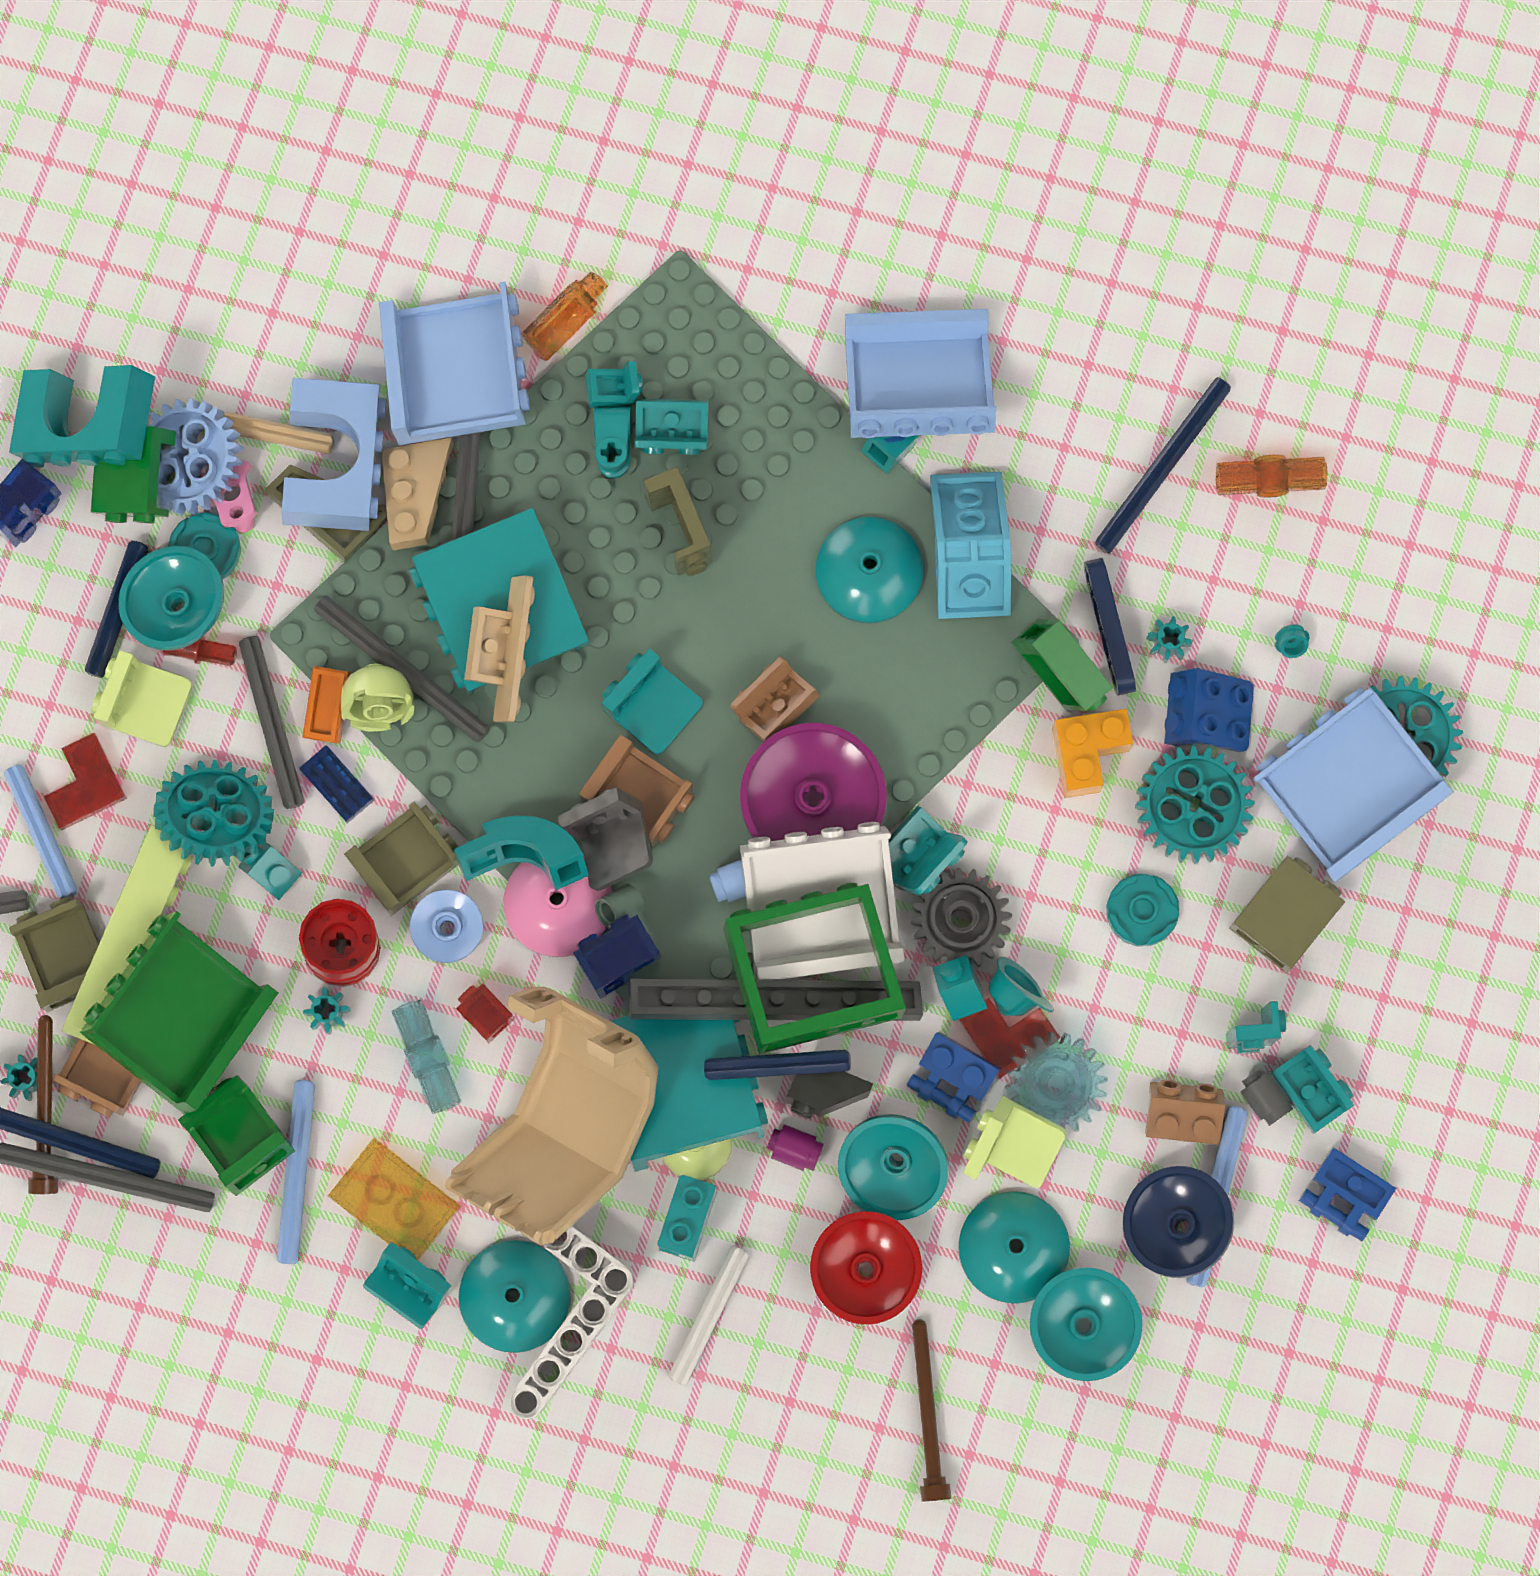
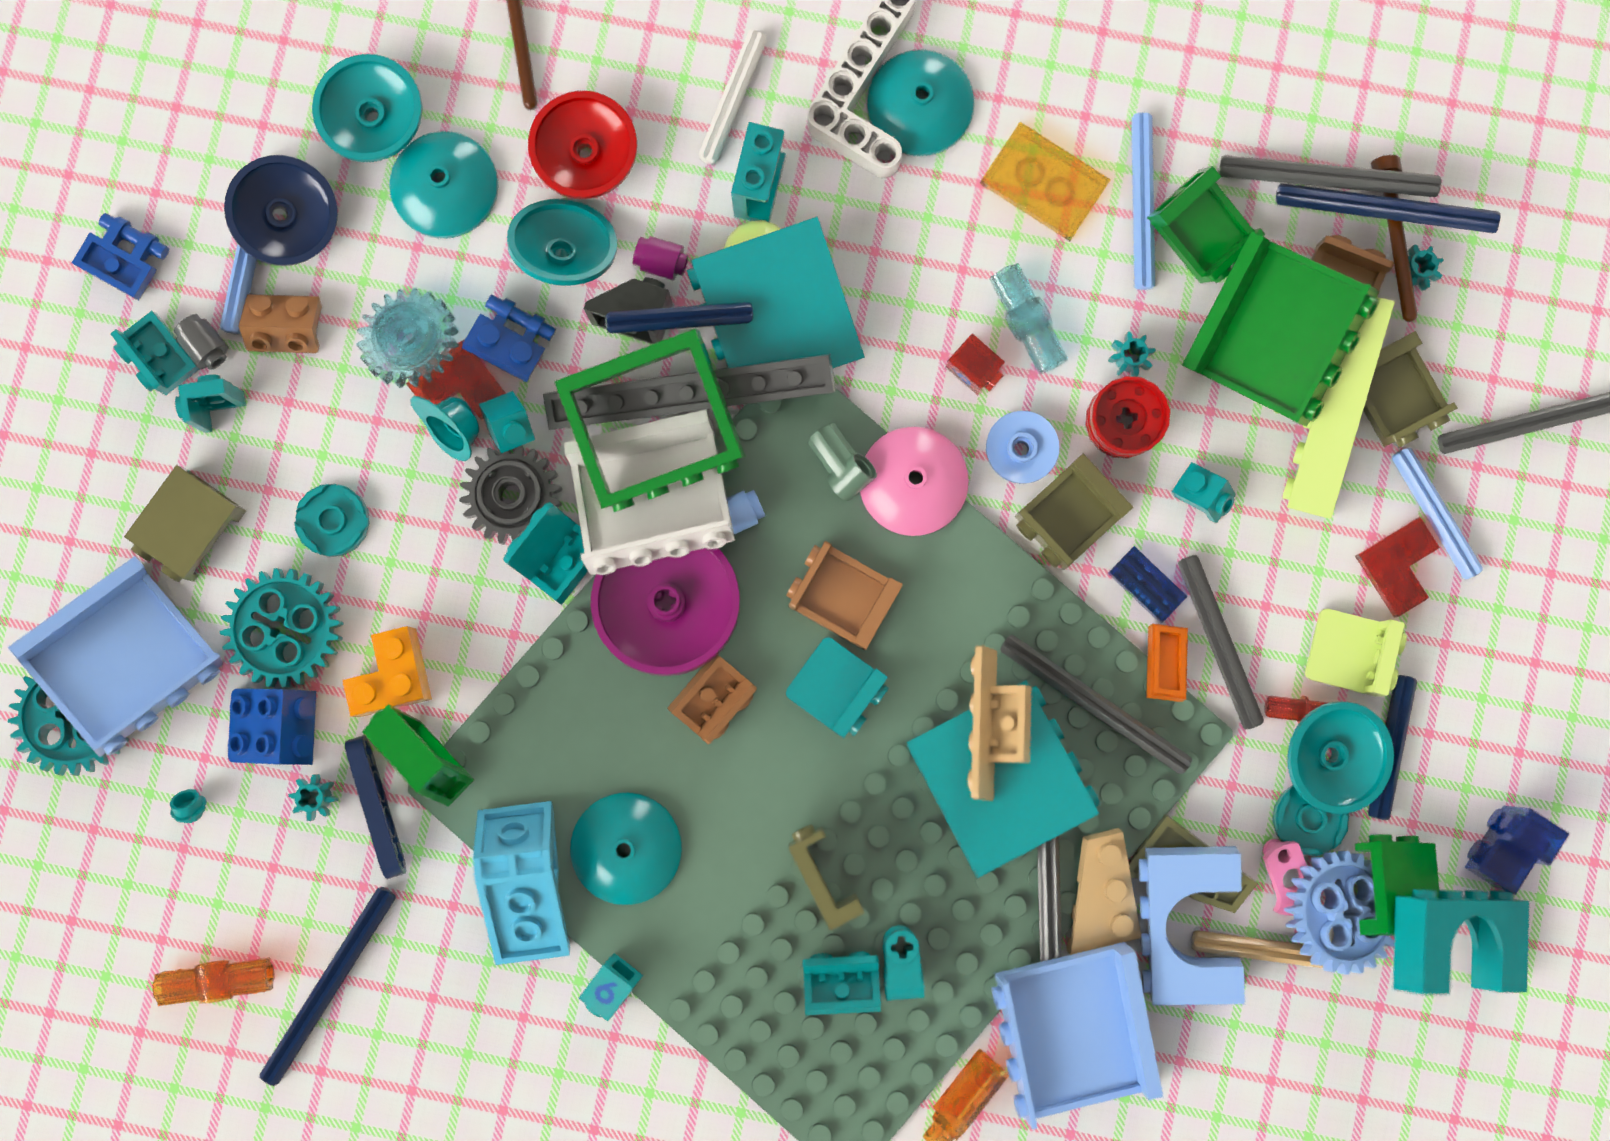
camera: 175 degrees right, 5 degrees up
teal gear [153,760,274,867] -> none
yellowish green cylinder [341,663,414,732] -> none
teal bracket [363,1242,452,1329] -> none
tan windscreen [445,987,658,1246] -> none
teal arch [454,816,589,891] -> none
flat silver bracket [558,787,653,891] -> none
clear blue brick [573,914,661,999] -> none
teal bracket [585,361,643,408] -> none
light blue panel [845,309,996,438] -> none
yellowish green bracket [963,1096,1067,1188] -> none

